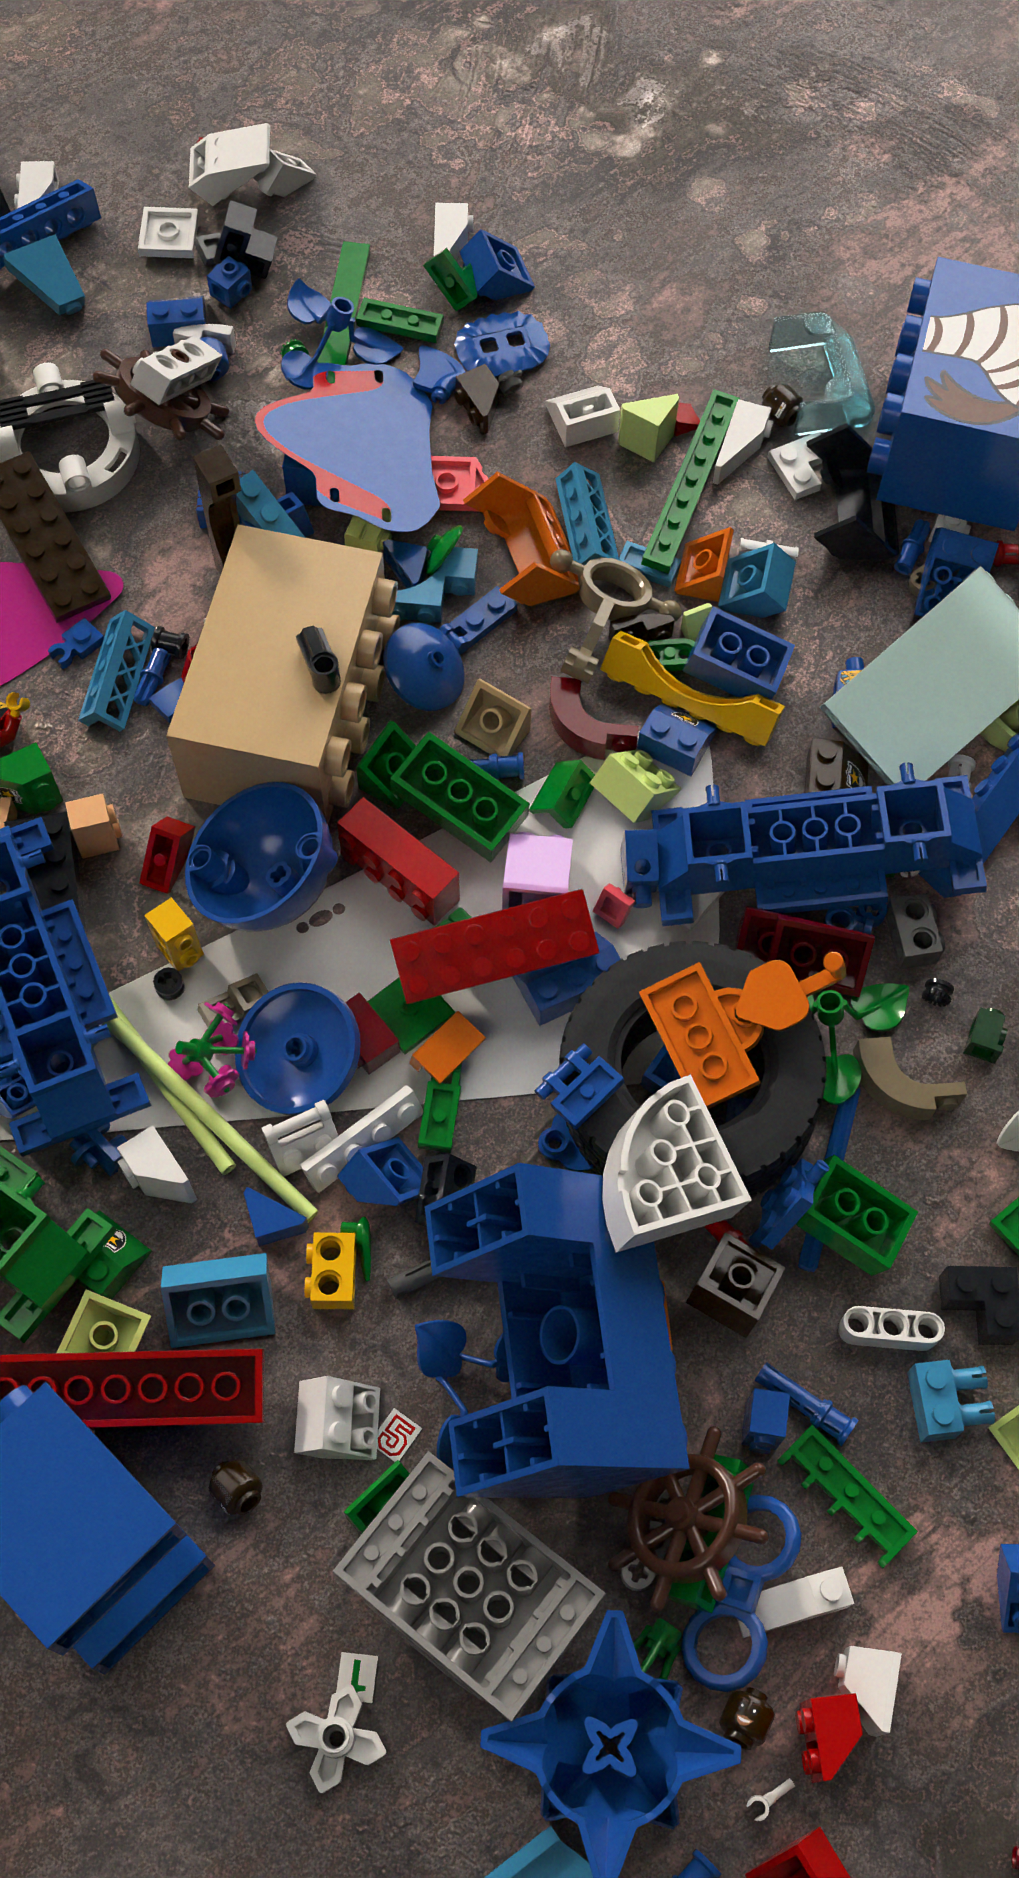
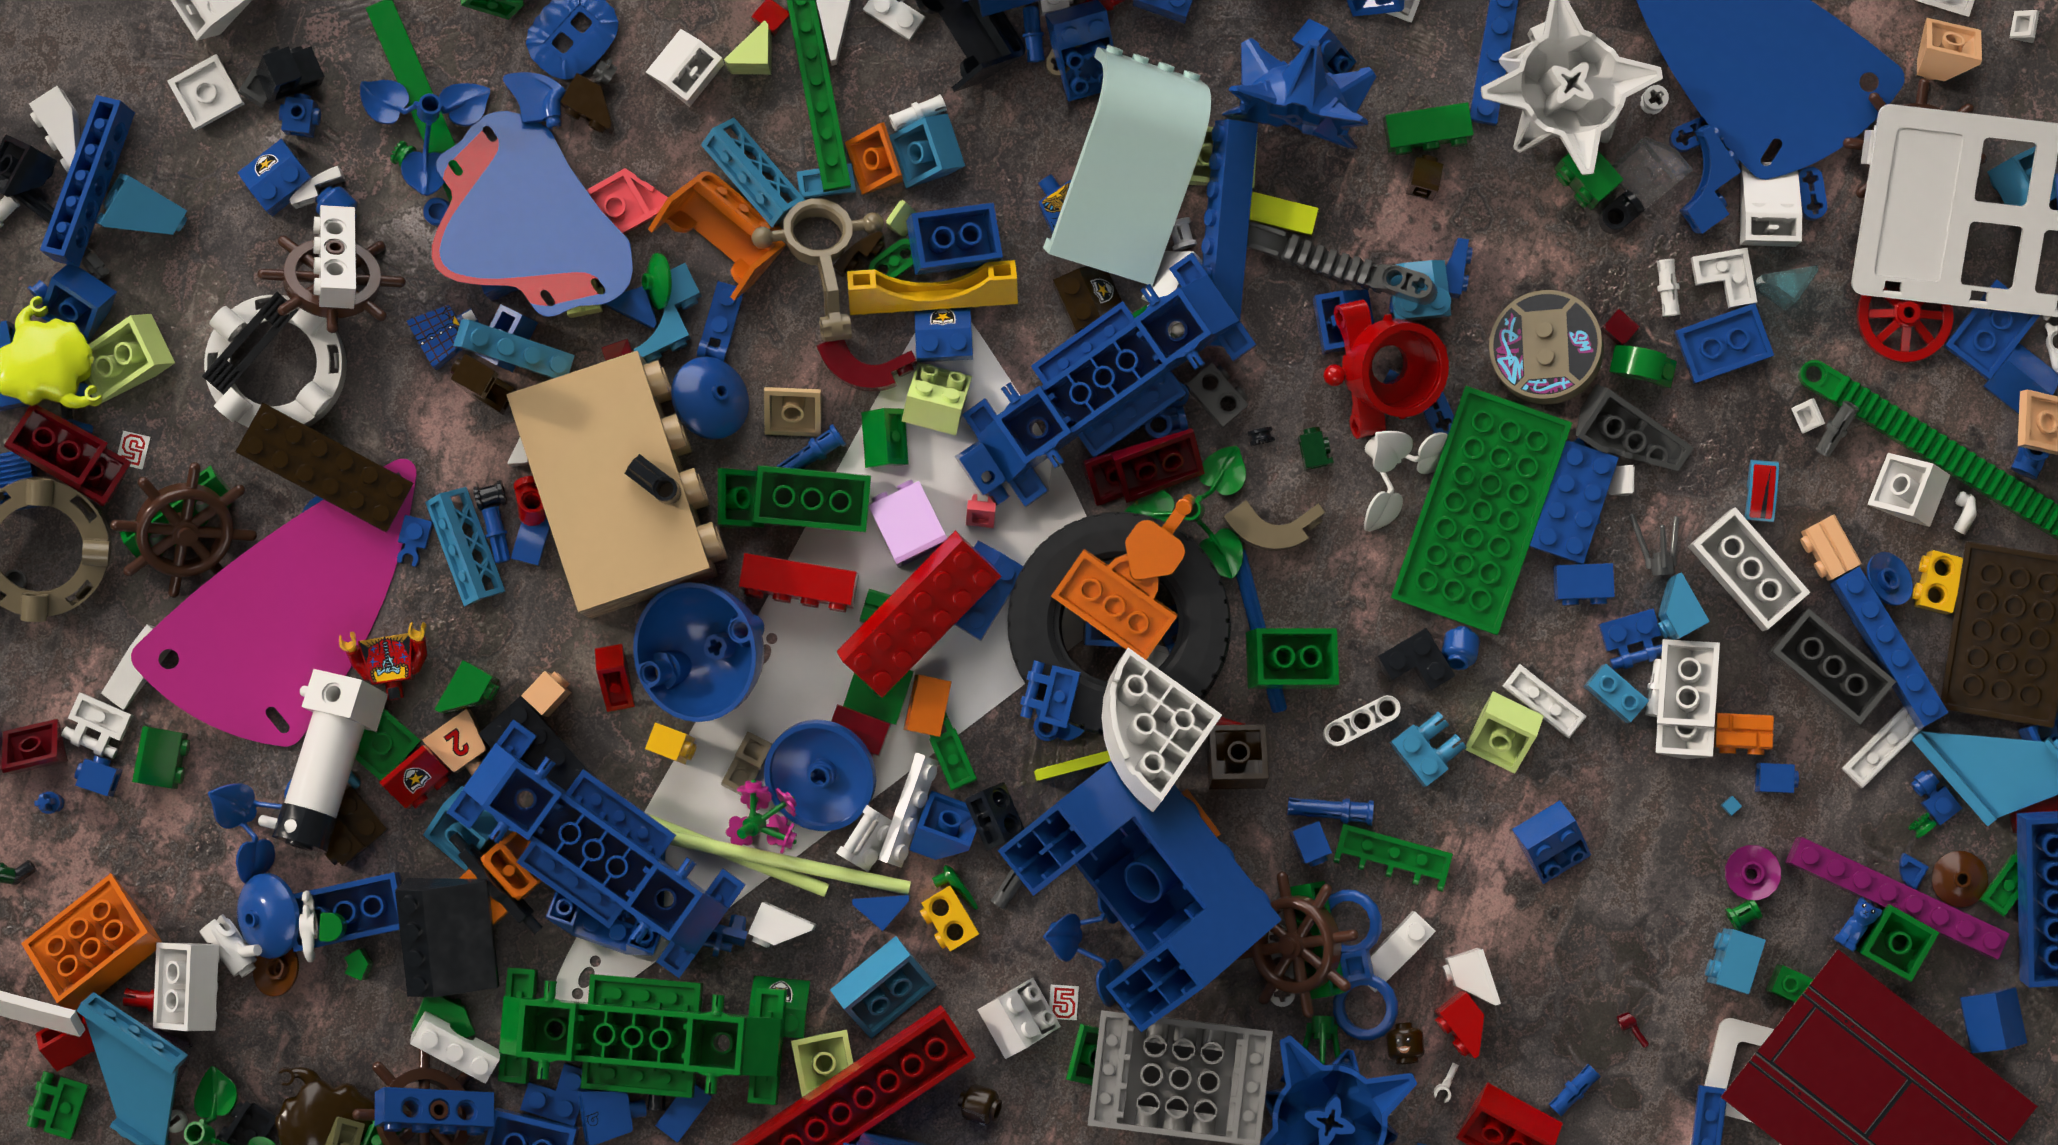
camera: 30 degrees left, 20 degrees up
black bush [153,967,185,1001] -> none
green plate [356,297,444,343] -> none
blue plate [749,1158,829,1249] -> none

